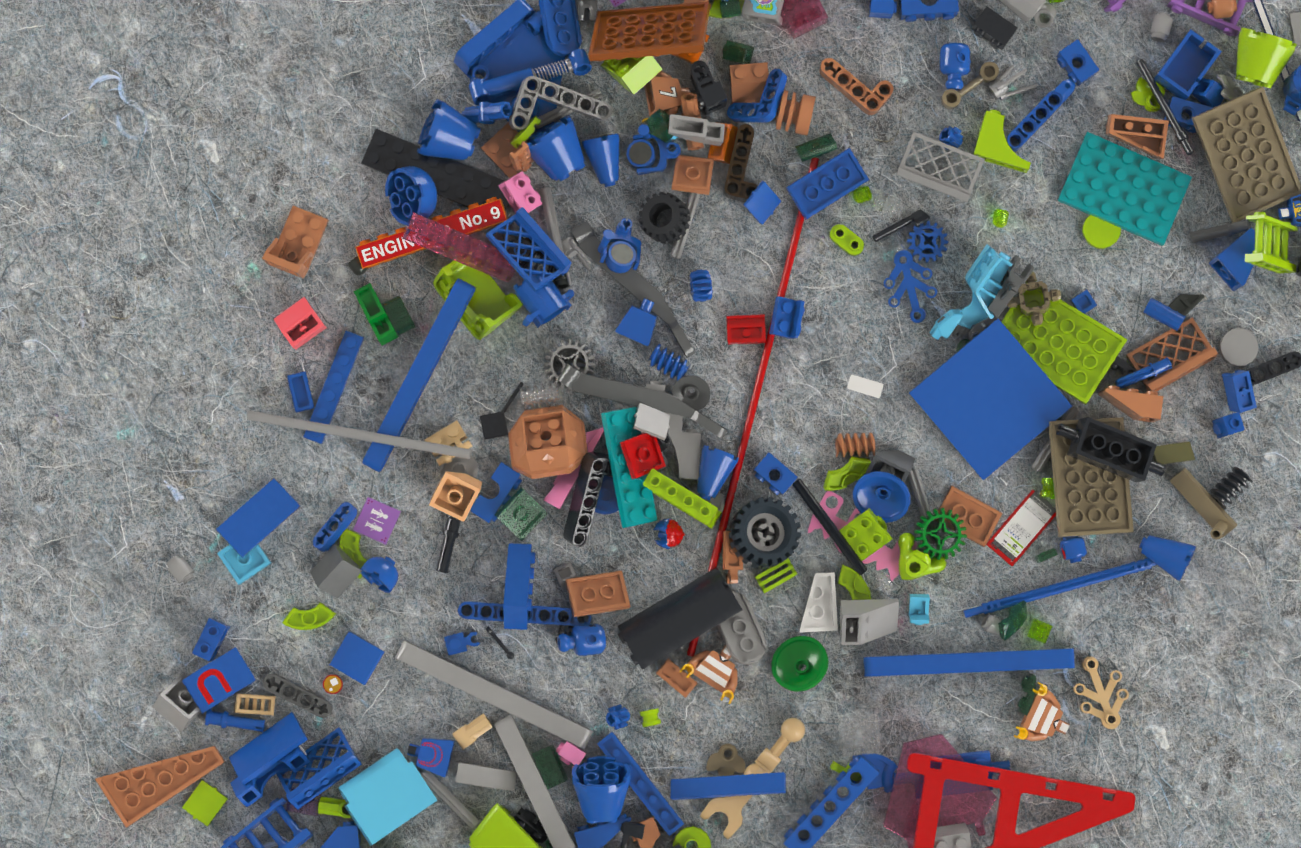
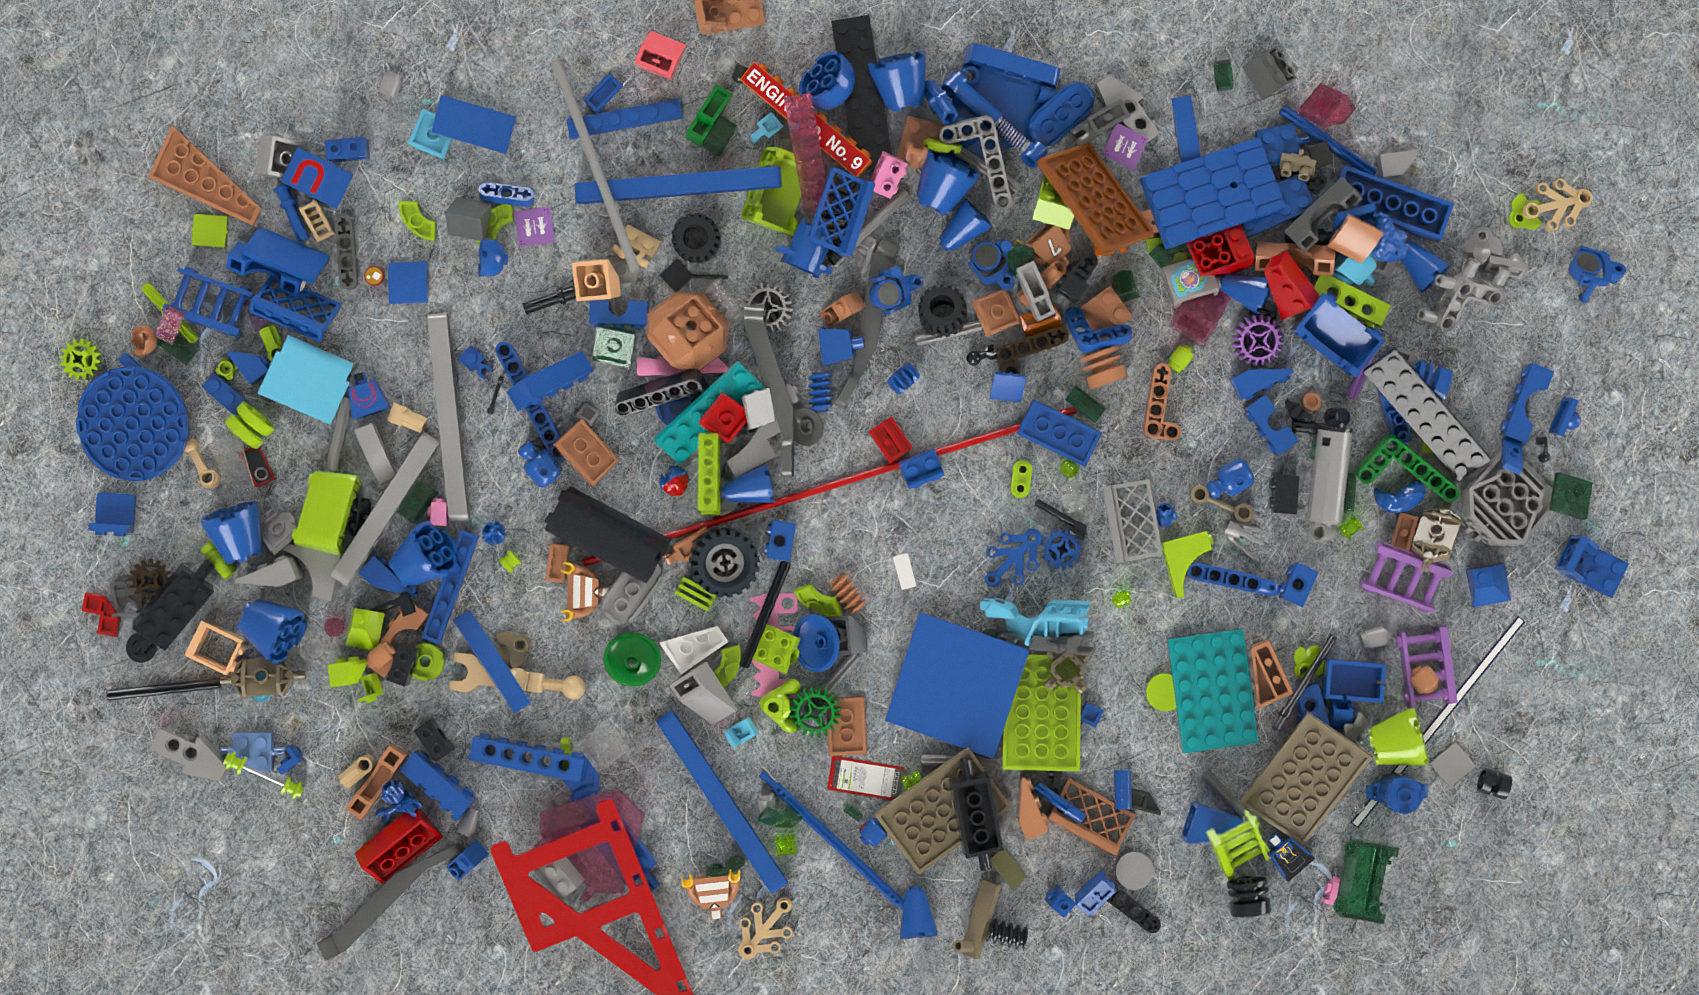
camera: 60 degrees right, 5 degrees up
none -> black tyre [671,213,721,263]
none -> medium azure plate [750,112,784,144]
none -> nougat slope [819,290,866,329]
none -> black arm [966,345,997,366]
none -> lime brick [1167,344,1194,373]

